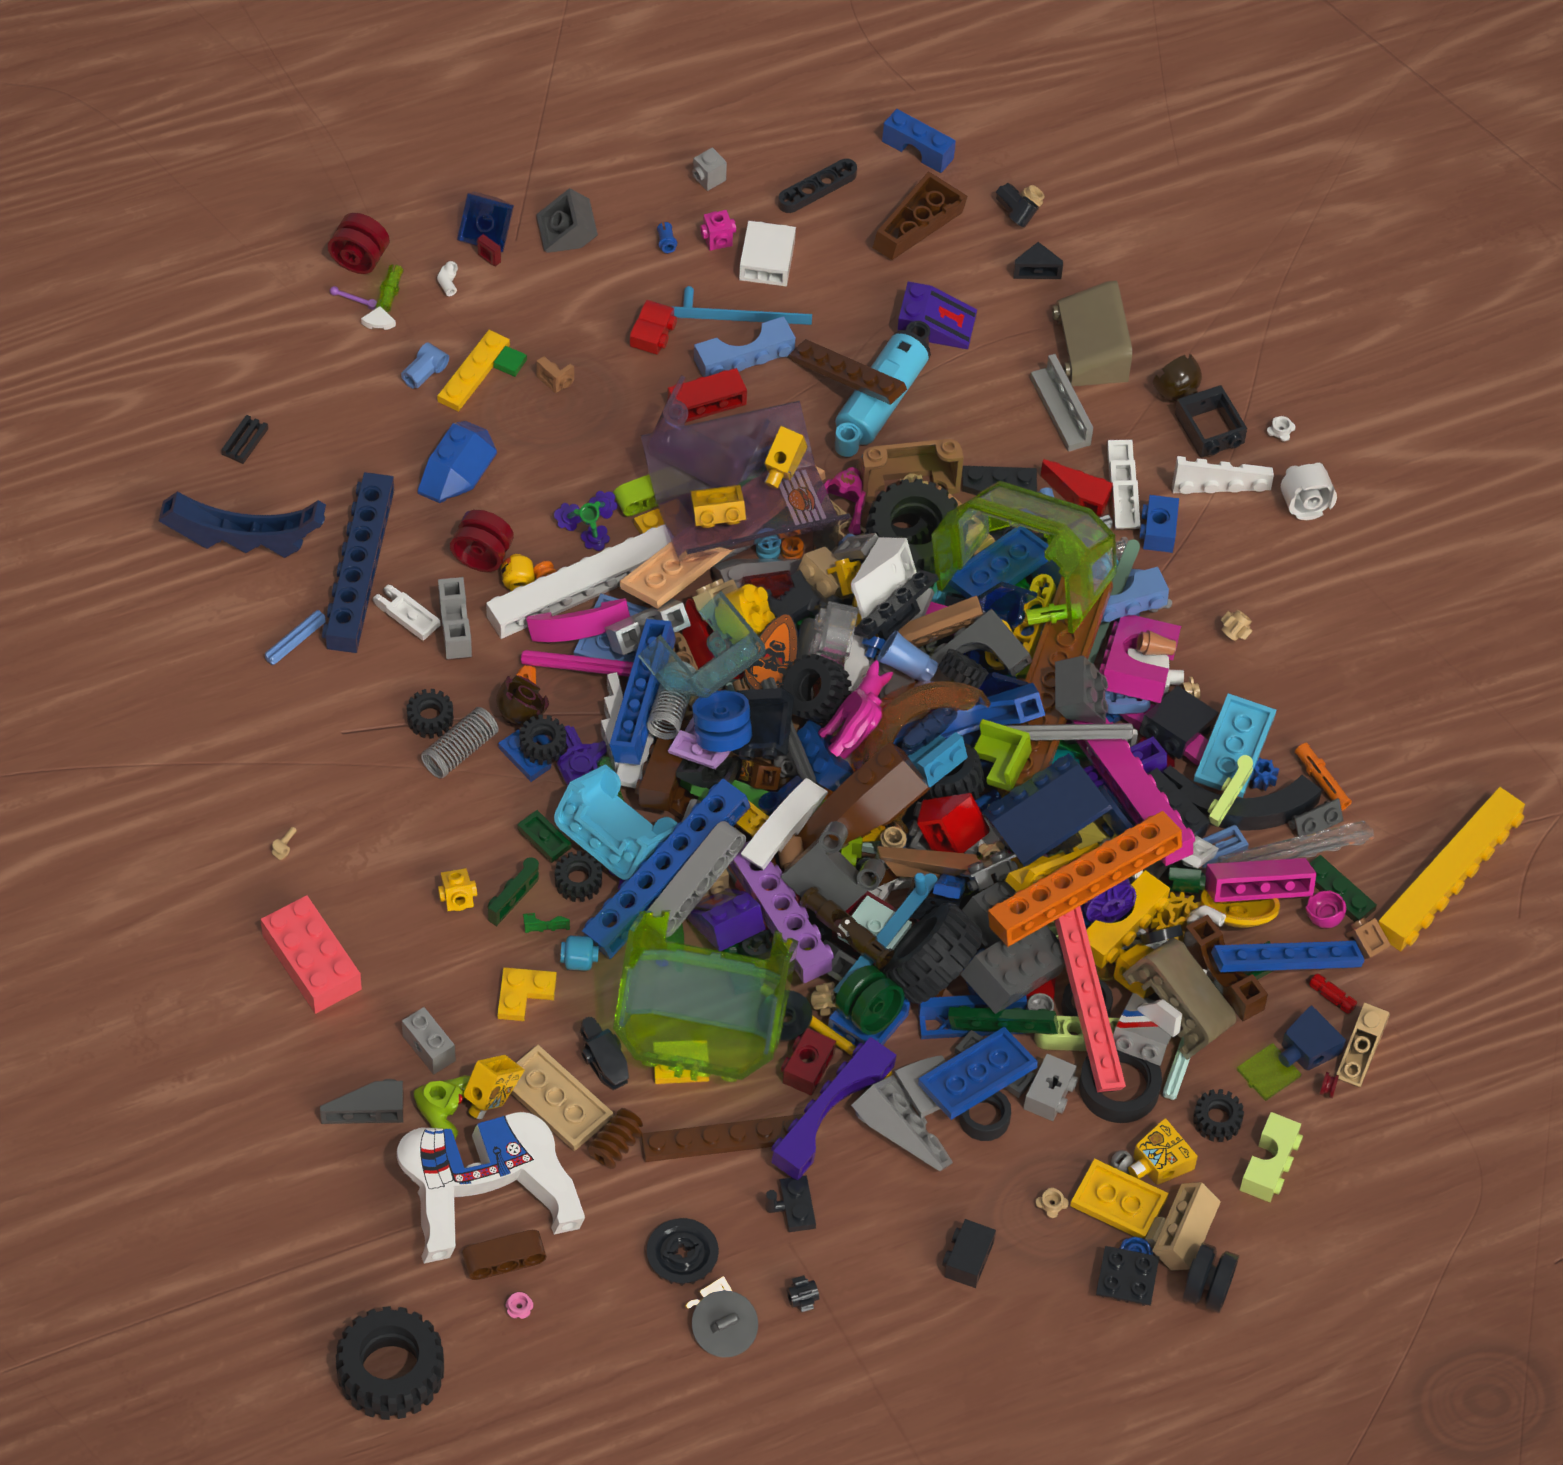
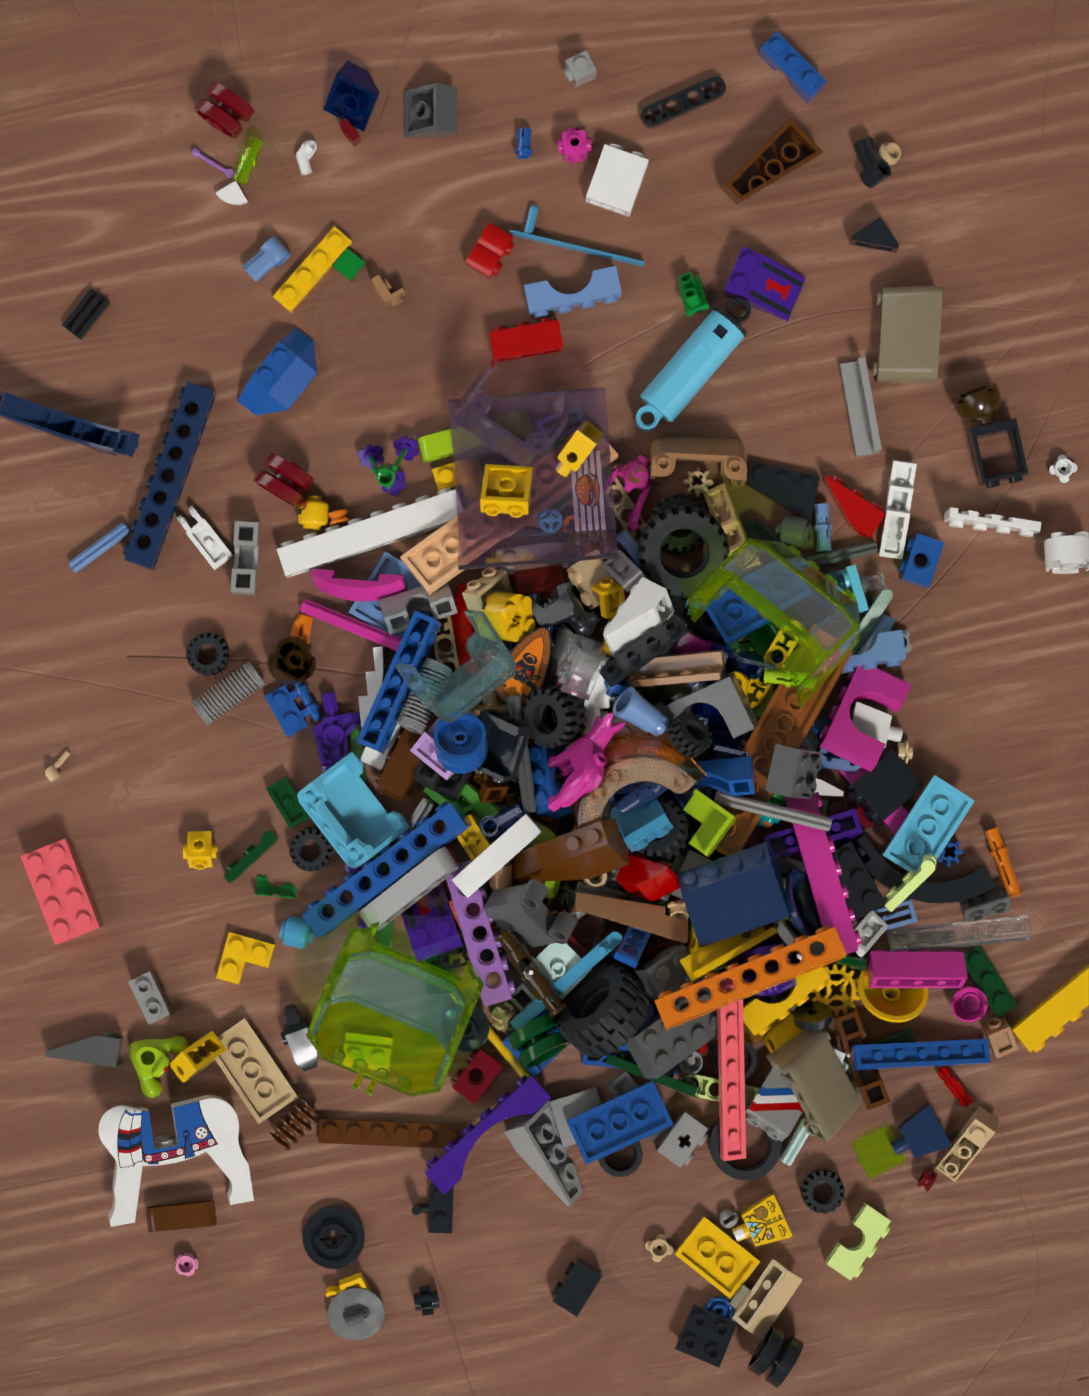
camera: 10 degrees right, 30 degrees up
black tyre [336,1306,444,1420] -> none
black tyre [519,715,566,765] -> none
reddish brown plate [789,339,907,405] -> none
dark grey hinge [960,851,1018,892] -> none
nougat cone [1137,630,1176,655] -> none
white tile [1137,999,1182,1037] -> none
white arm [1187,905,1226,926] -> none
tan gear [1221,610,1253,641] -> none
none -> green hips [678,272,710,317]

